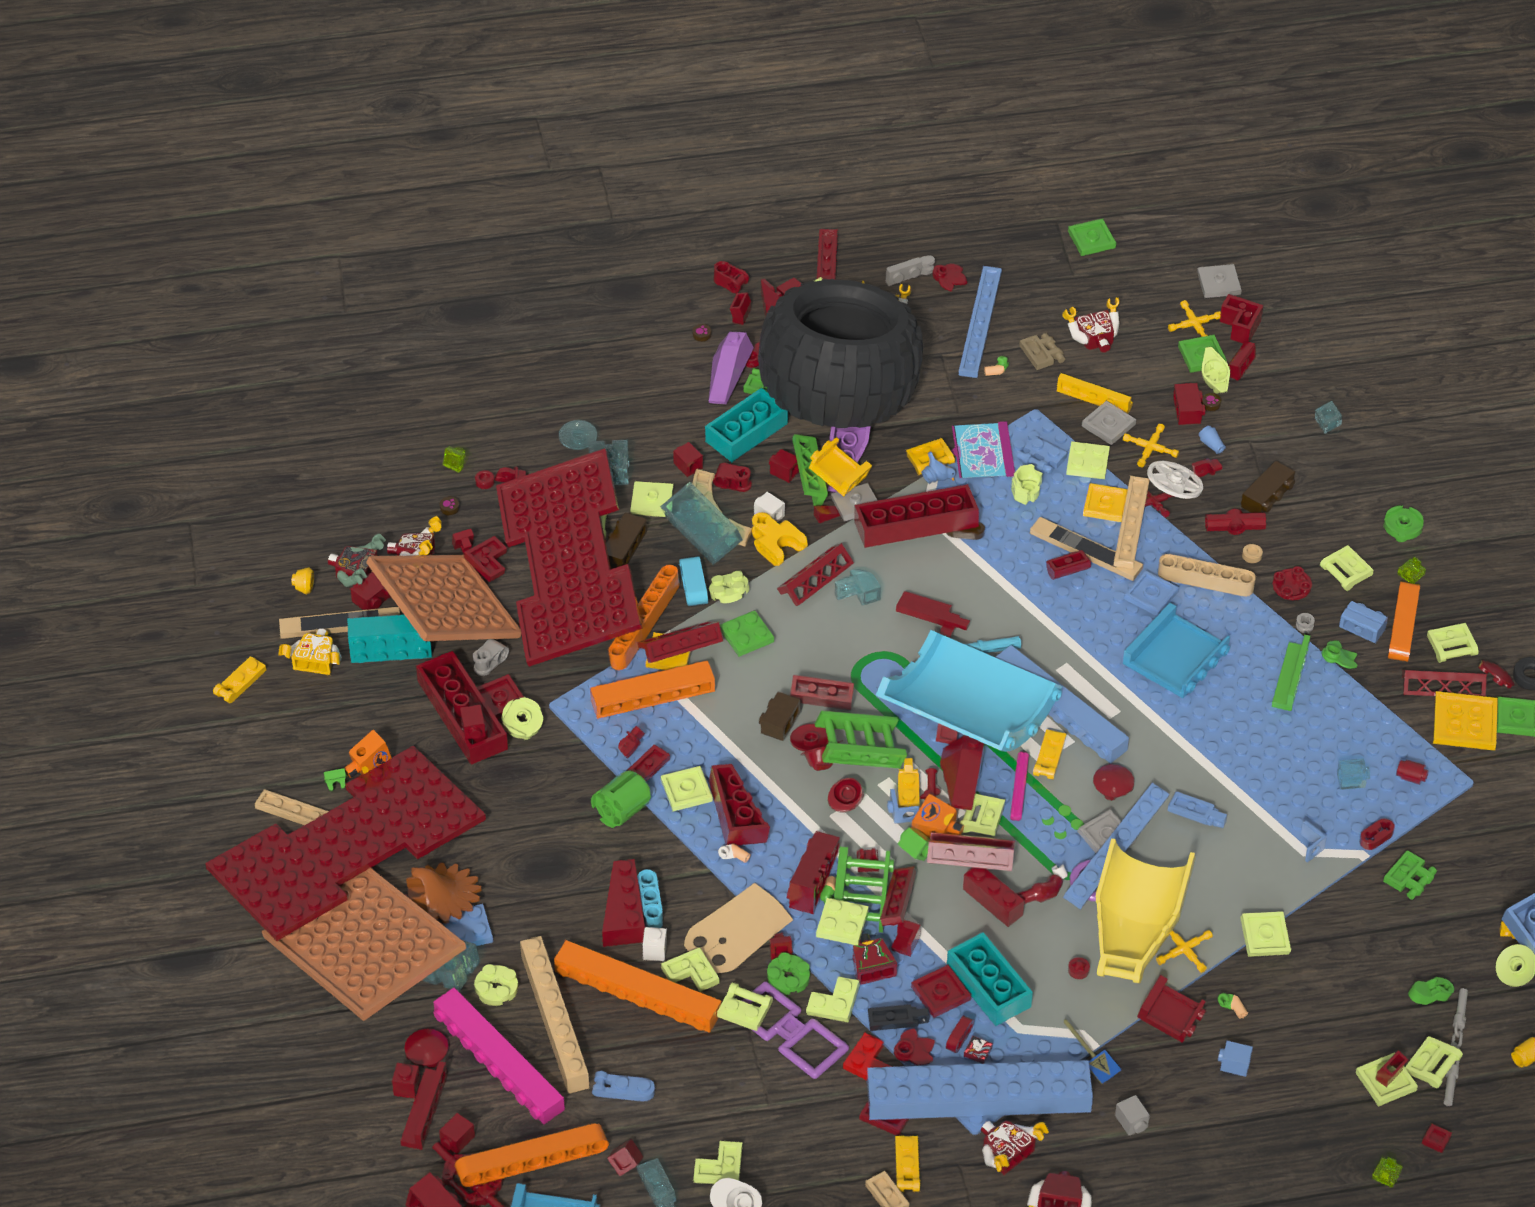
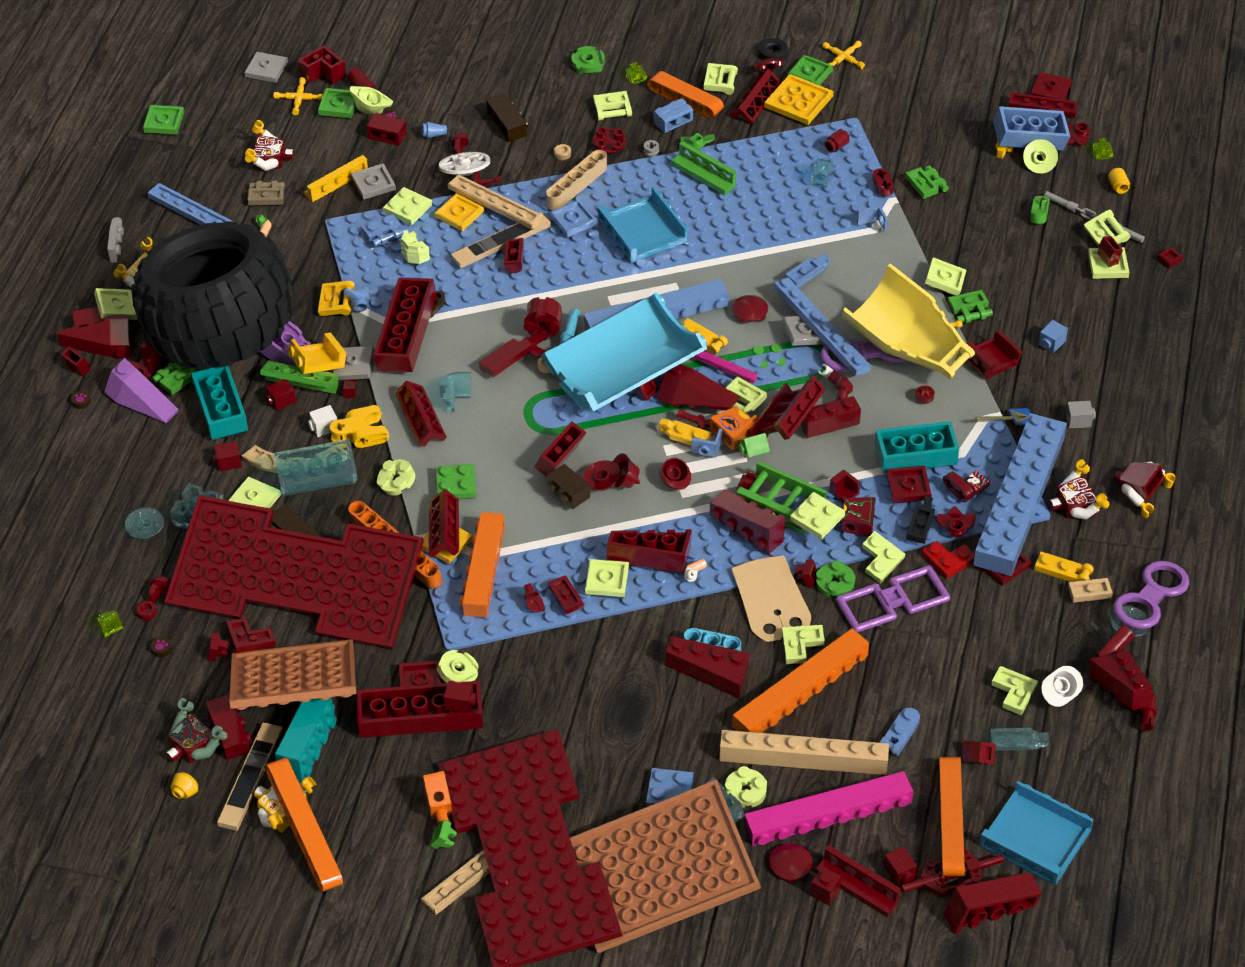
camera: 65 degrees left, 0 degrees up
yellow plate [213,656,266,703] -> none
torso [387,516,442,556] -> none
dark orange piece [406,863,482,924] -> none
light grey piece [473,639,509,676] -> none
bright green cylinder [591,770,651,828] -> none
white brick [643,927,667,961] -> none
medium azure beam [679,557,708,606] -> none
dark red piece [713,463,752,492] -> none
dark red piece [714,261,749,293] -> none
yellowish green plate [717,982,773,1031] -> none
bright green fence [815,711,907,769] -> none
dark red tile [817,229,838,279] -> none
dark red plate [880,866,916,926] -> none
dark red plate [932,264,967,292] -> none
sticker [951,421,1015,478] -> none
yellow piece [1123,424,1179,467] -> none
dark red piece [1205,509,1266,535] -> none
arm [1218,993,1248,1018] -> none
clear light blue brick [1315,401,1342,433] -> none
clear neon green tile [1372,1157,1403,1188] -> none
none -> orange beam [265,757,343,892]
none -> dark red brick [523,297,562,341]
none -> bright green plate [948,290,993,324]

